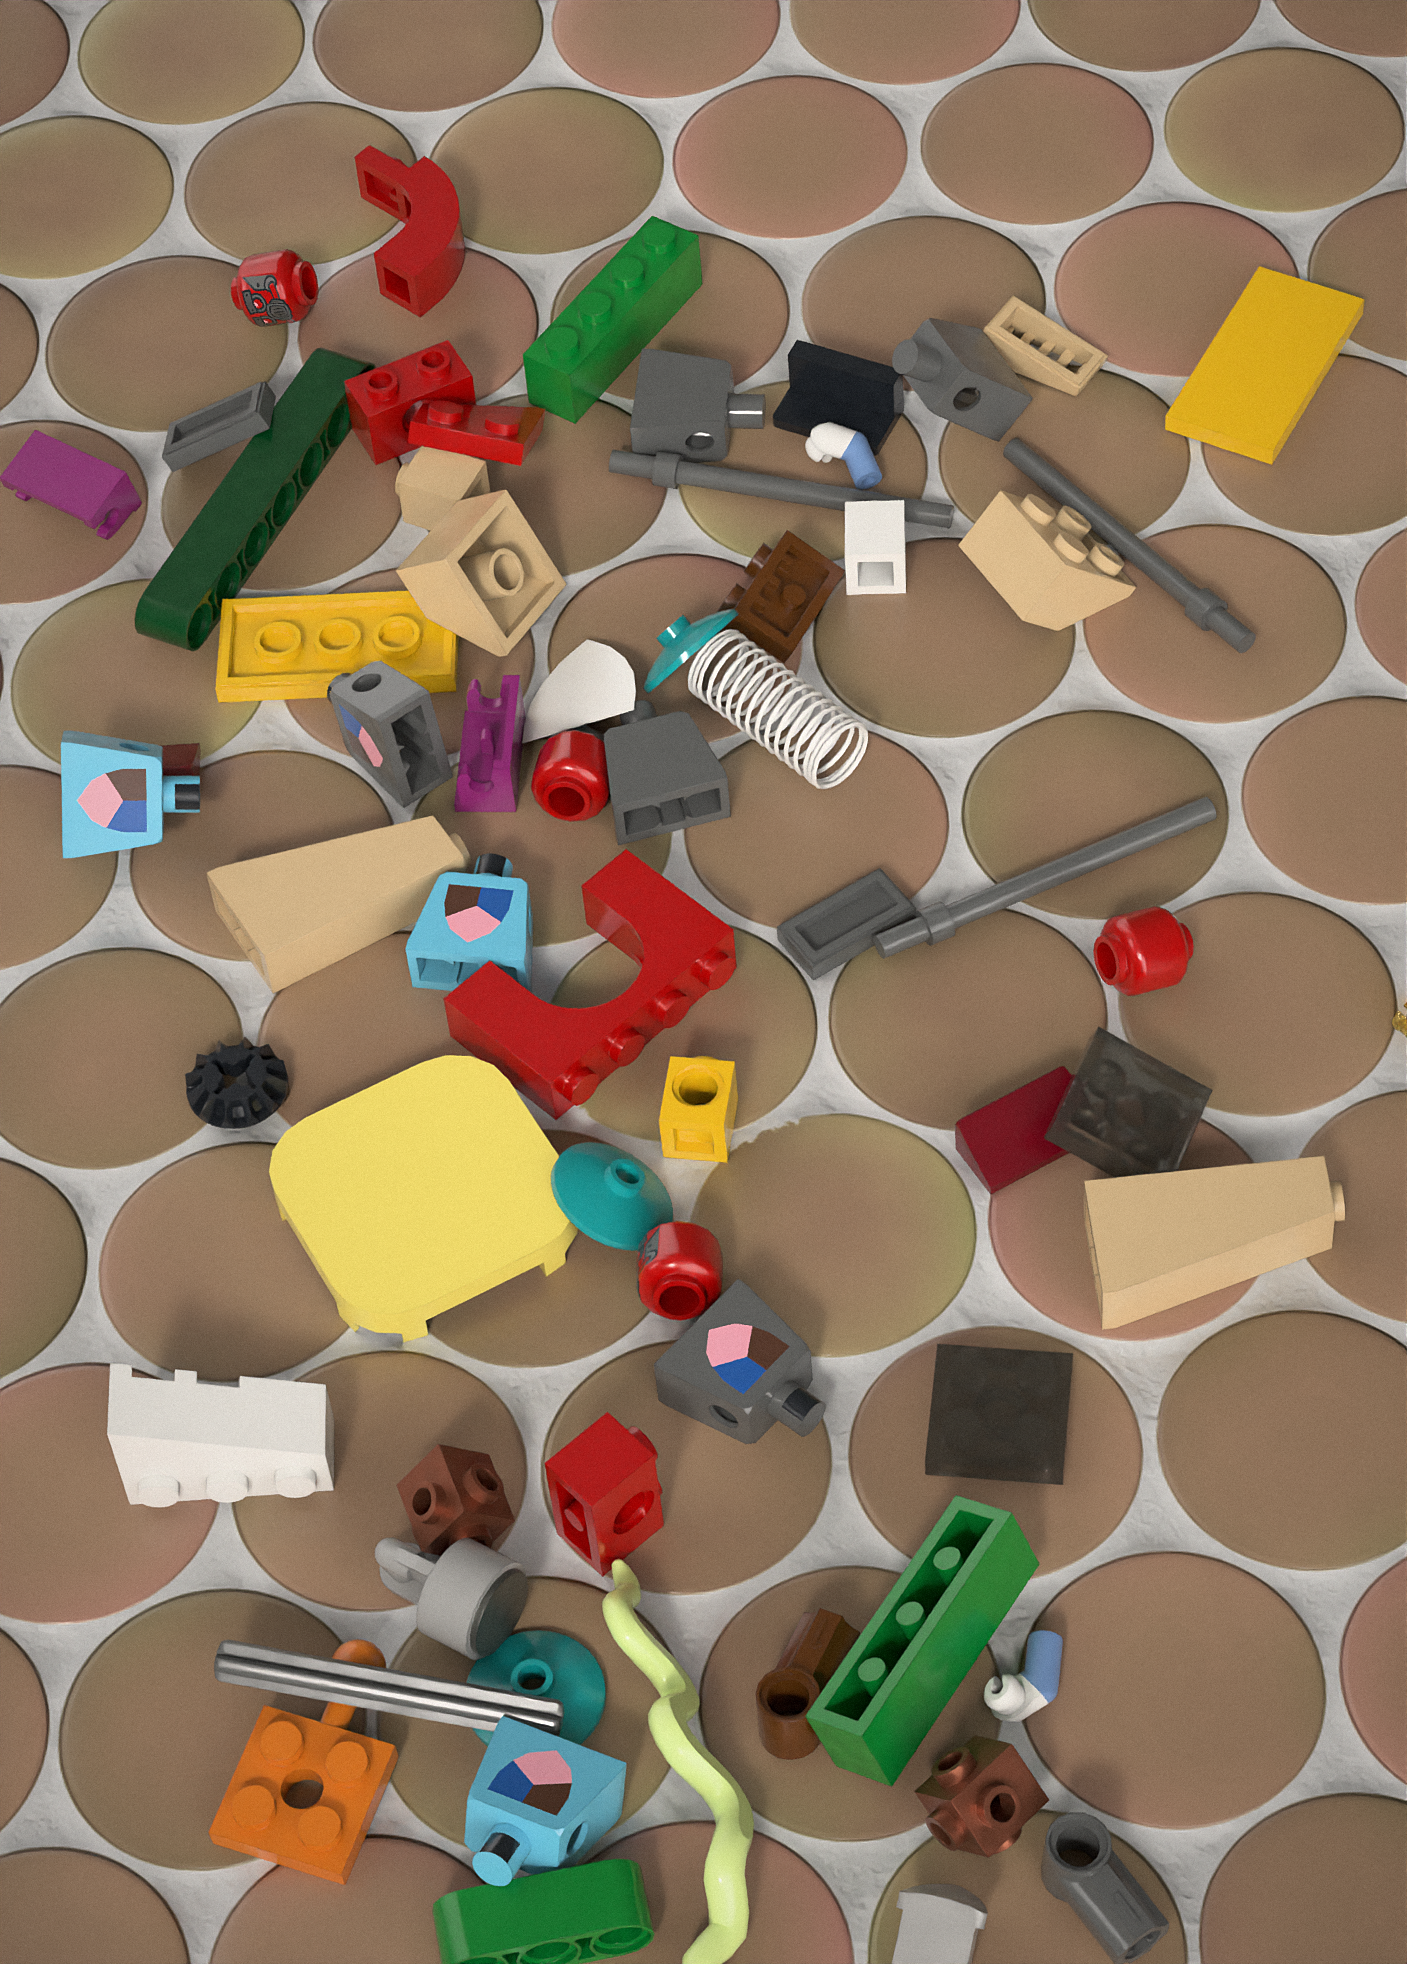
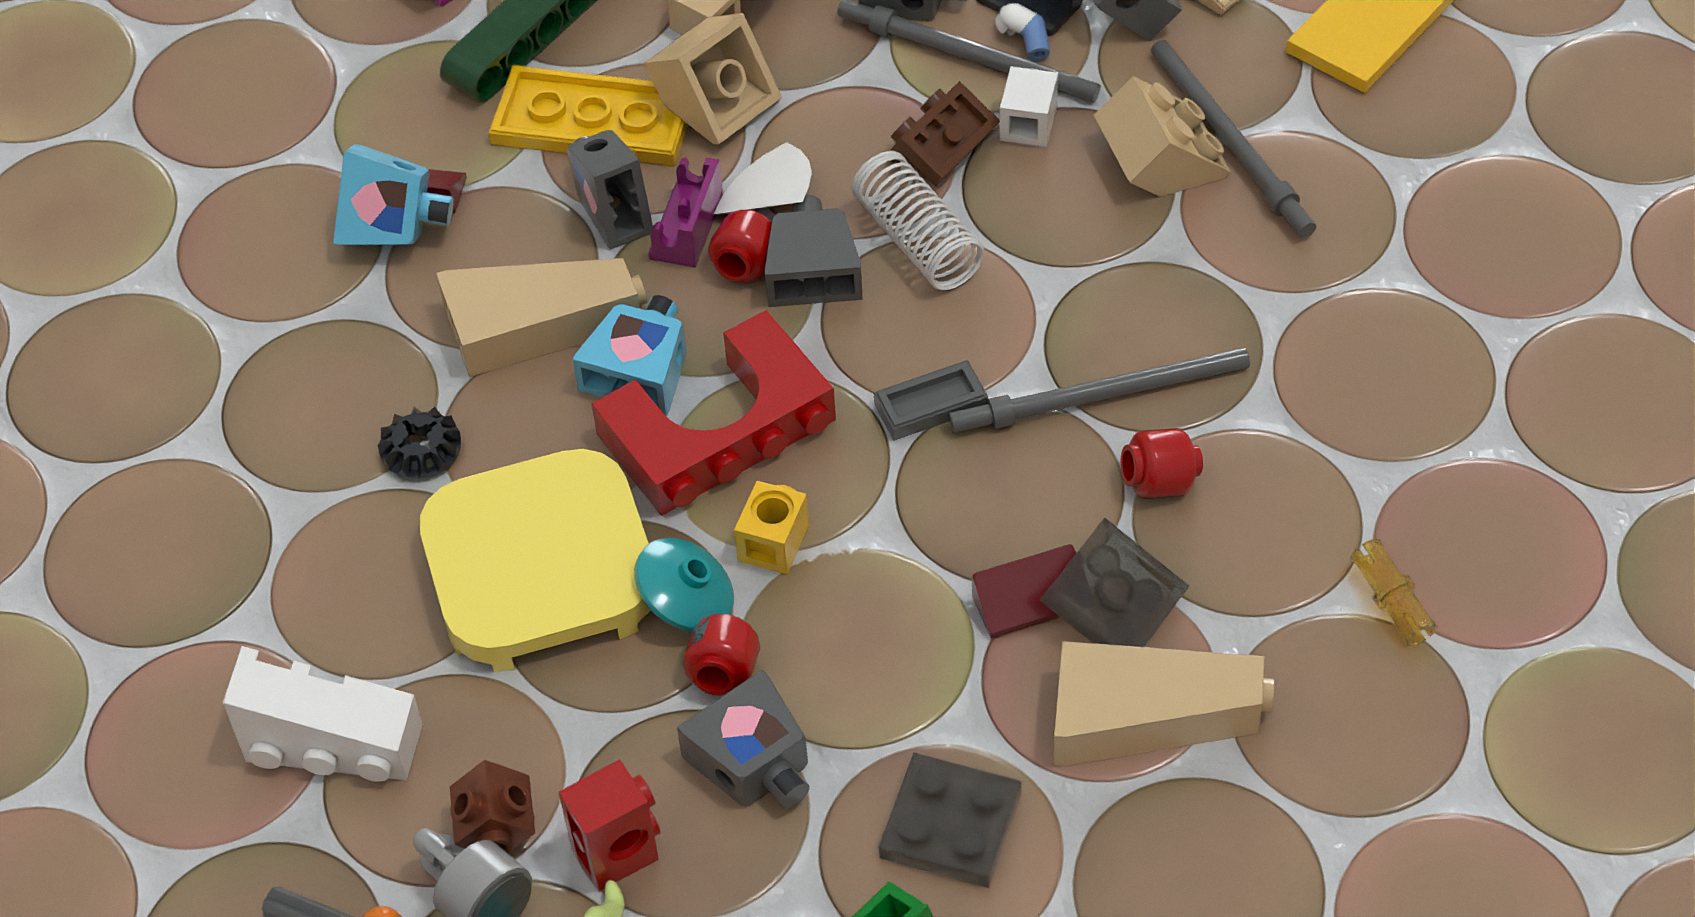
camera: 10 degrees right, 0 degrees up
teal dish [643,608,739,693] -> none

